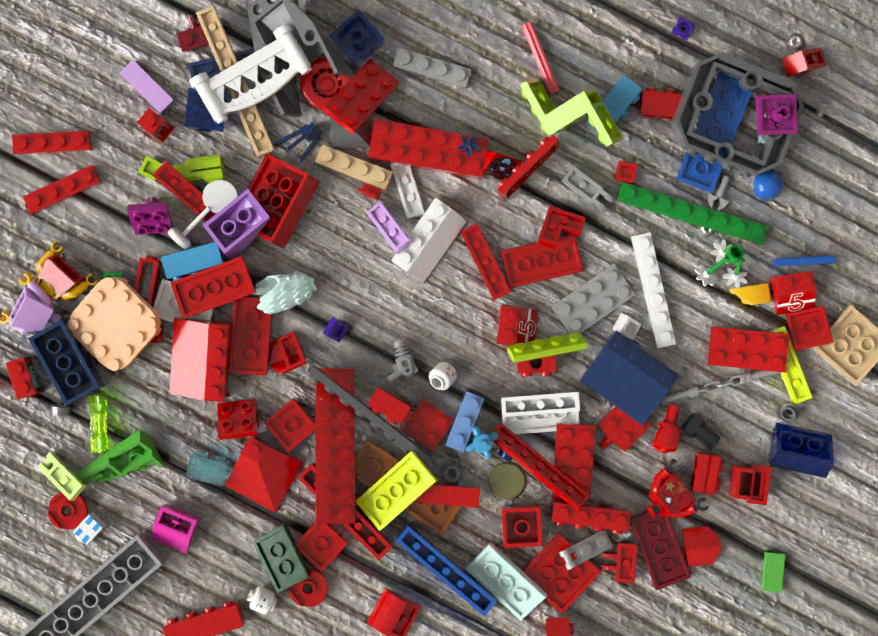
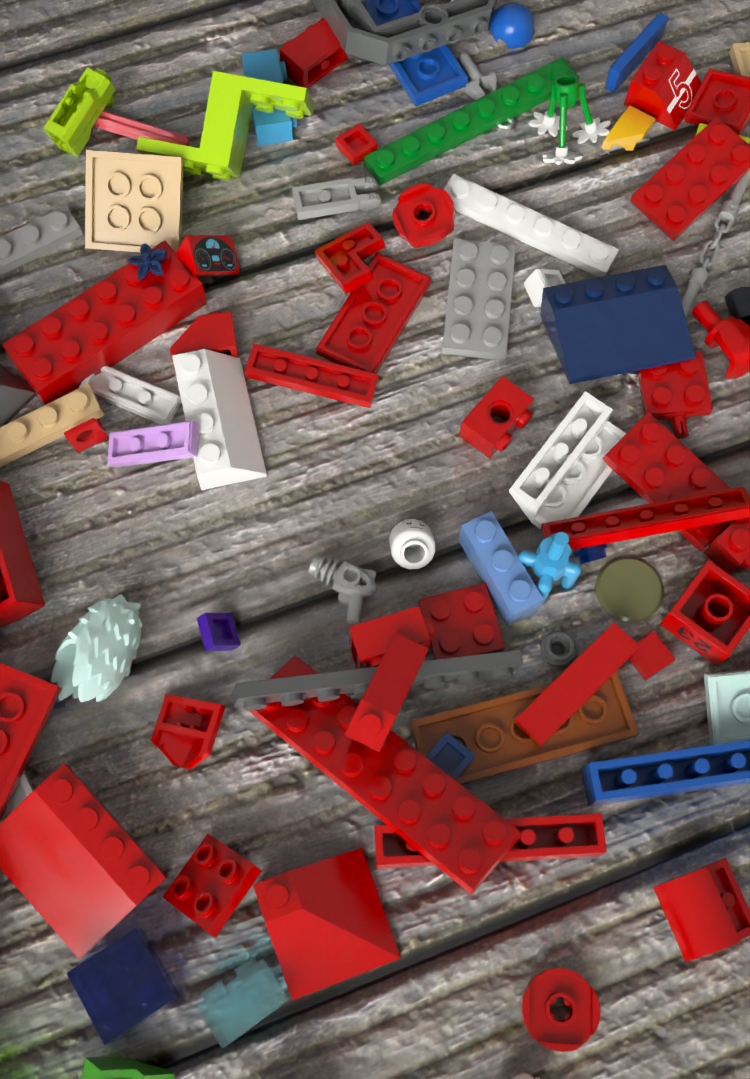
camera: 55 degrees left, 20 degrees down
red plate [228,297,272,375] -> none
tile [252,524,311,594] -> none
red plate [264,398,315,452] -> none
red plate [296,523,348,572] -> none
neon yellow plate [355,451,438,531] -> none
red slope [496,305,538,345] -> none
red plate [498,135,559,201] -> none
lime plate [507,332,587,363] -> none
none -> lime piece [43,67,116,157]
none -> clear blue brick [67,928,181,1045]
none -> tan plate [85,150,184,253]
none -> red slope [170,311,238,369]
none -> red slope [345,633,429,752]
none -> red plate [392,183,455,248]
none -> dark blue plate [426,732,476,781]
none -> red tile [629,631,676,681]

